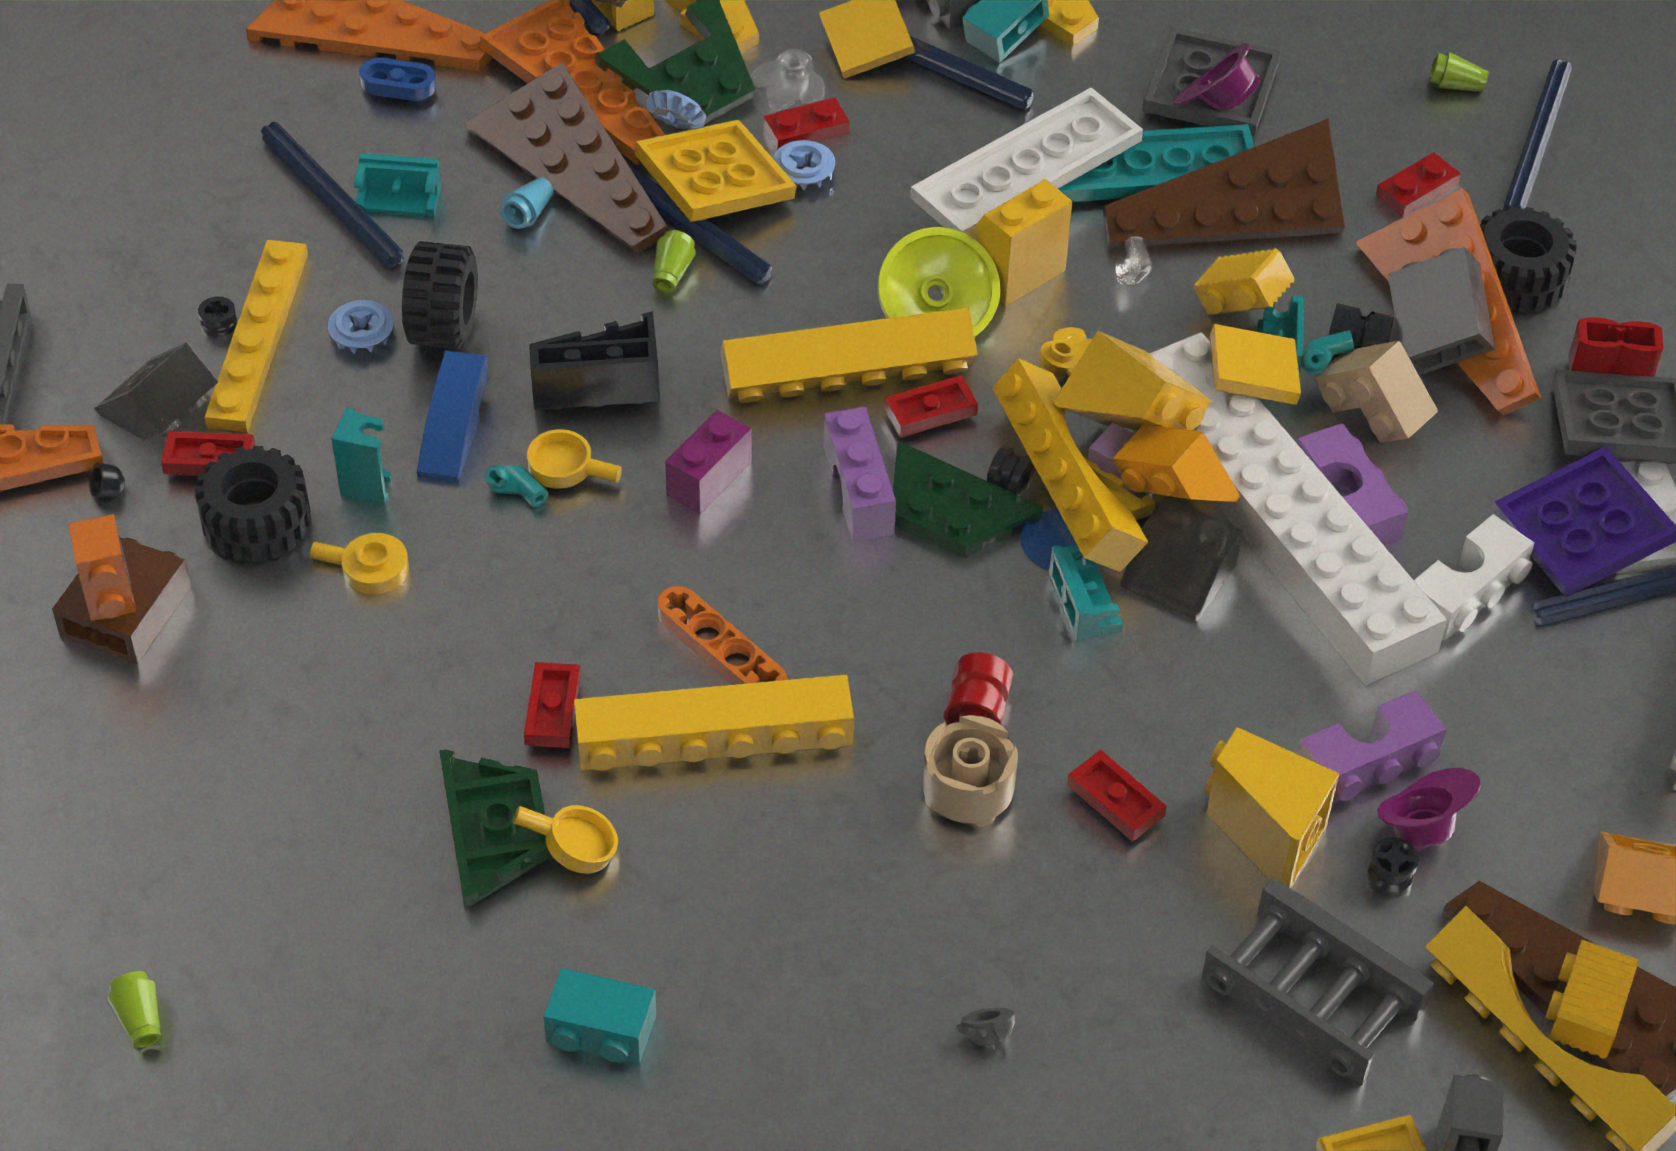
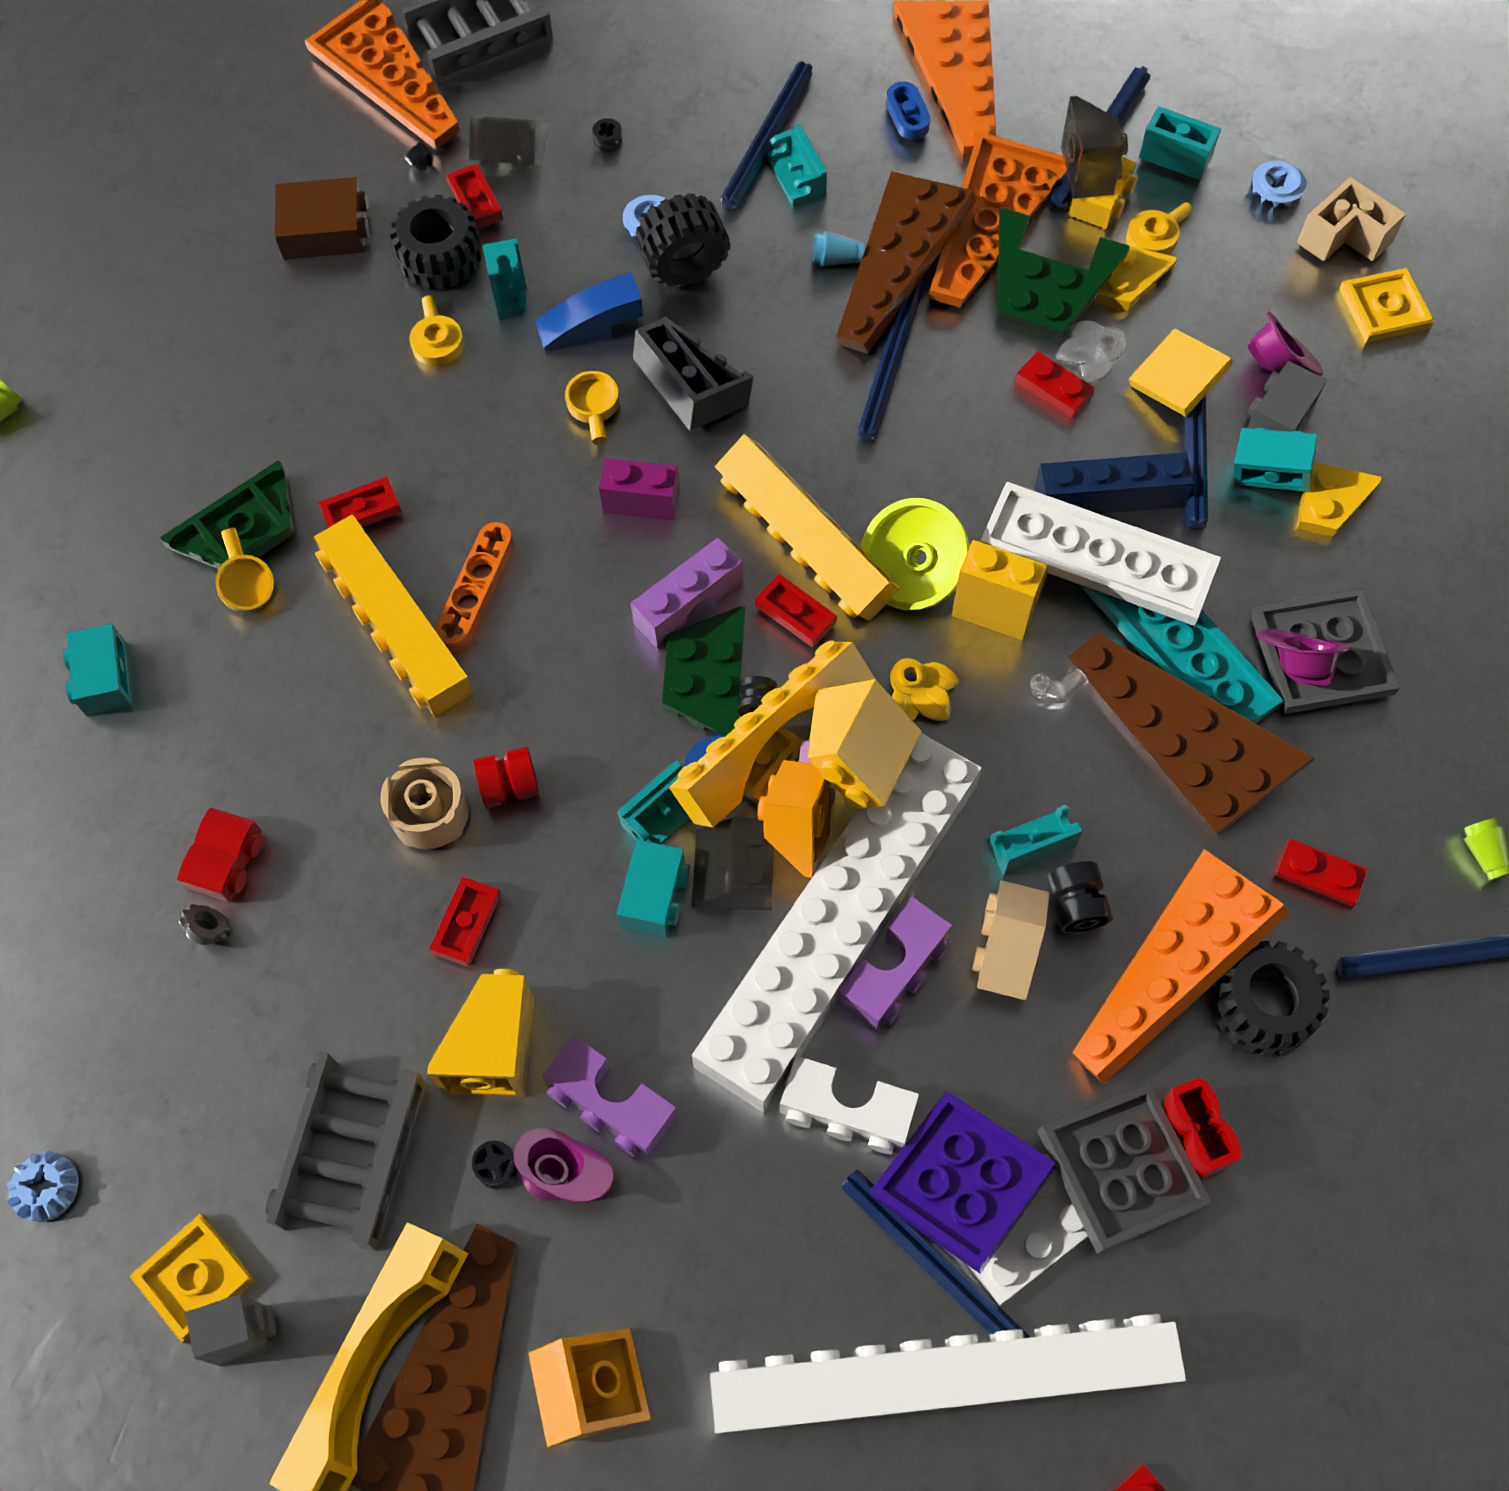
camera: 65 degrees right, 15 degrees up
orange brick [68,514,136,621] -> none
yellow plate [204,240,308,433] -> none
teal arm [484,465,548,507] -> none
yellow plate [635,120,797,222] -> none
light blue gear [646,90,707,131] -> none
lime cone [652,230,696,293] -> none
light blue gear [773,140,835,190] -> none
yellow brick [1193,248,1294,315] -> none
yellow tile [1210,324,1301,405] -> none
teal arm [1300,330,1354,375] -> none
dark grey brick [1388,247,1495,375] -> none
yellow brick [1545,940,1639,1059] -> none
none -> red brick [177,807,263,902]
none -> teal brick [616,839,690,937]
none -> dark blue brick [1035,452,1194,514]

